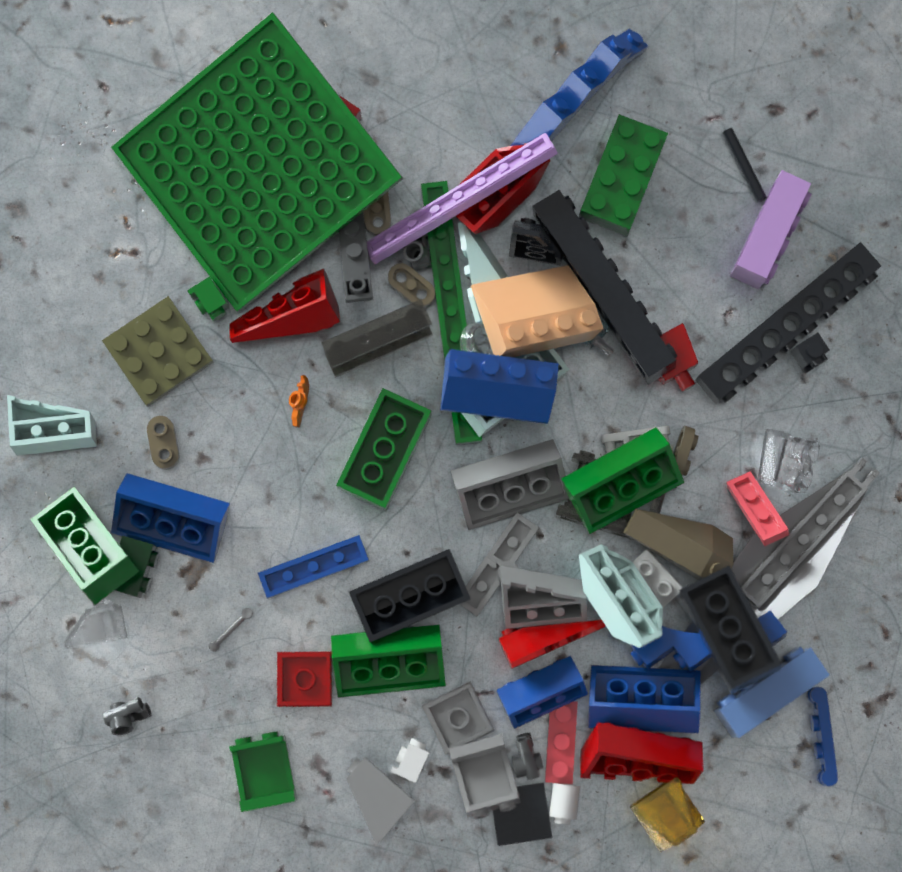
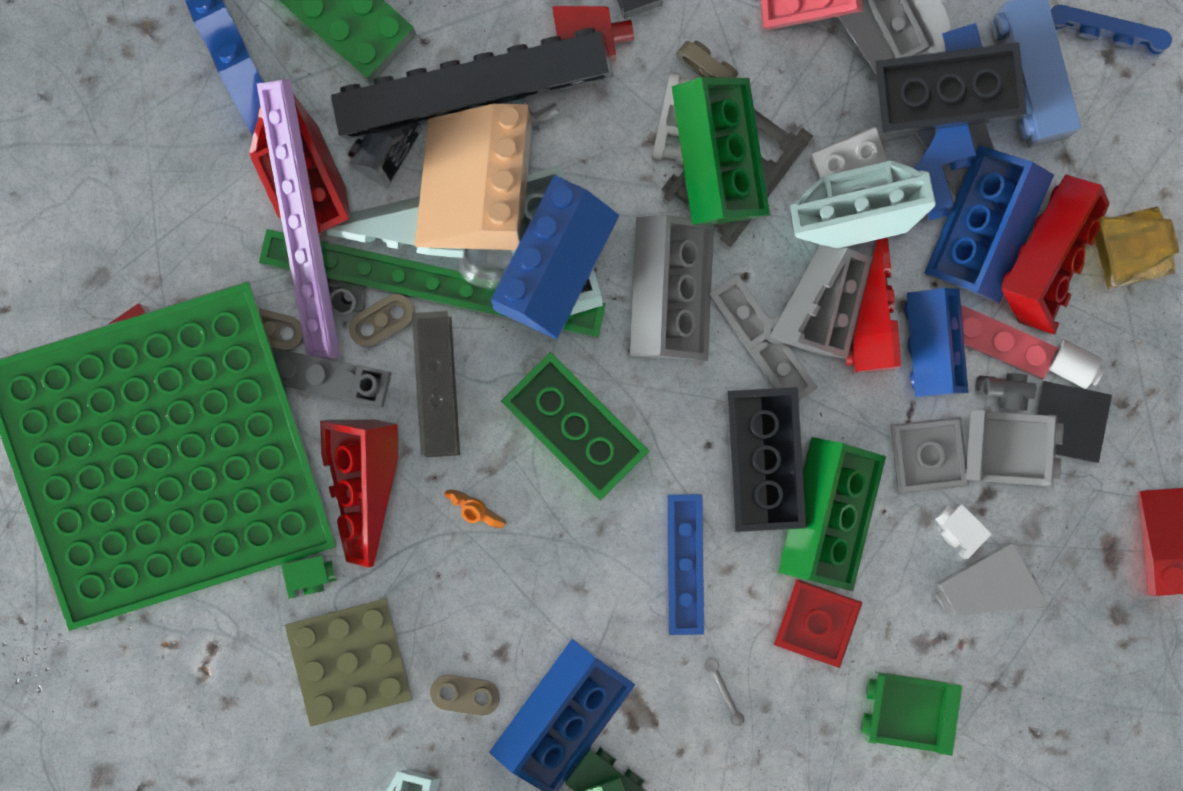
camera: 65 degrees left, 5 degrees up
dark tan wedge [623,509,733,580] -> none

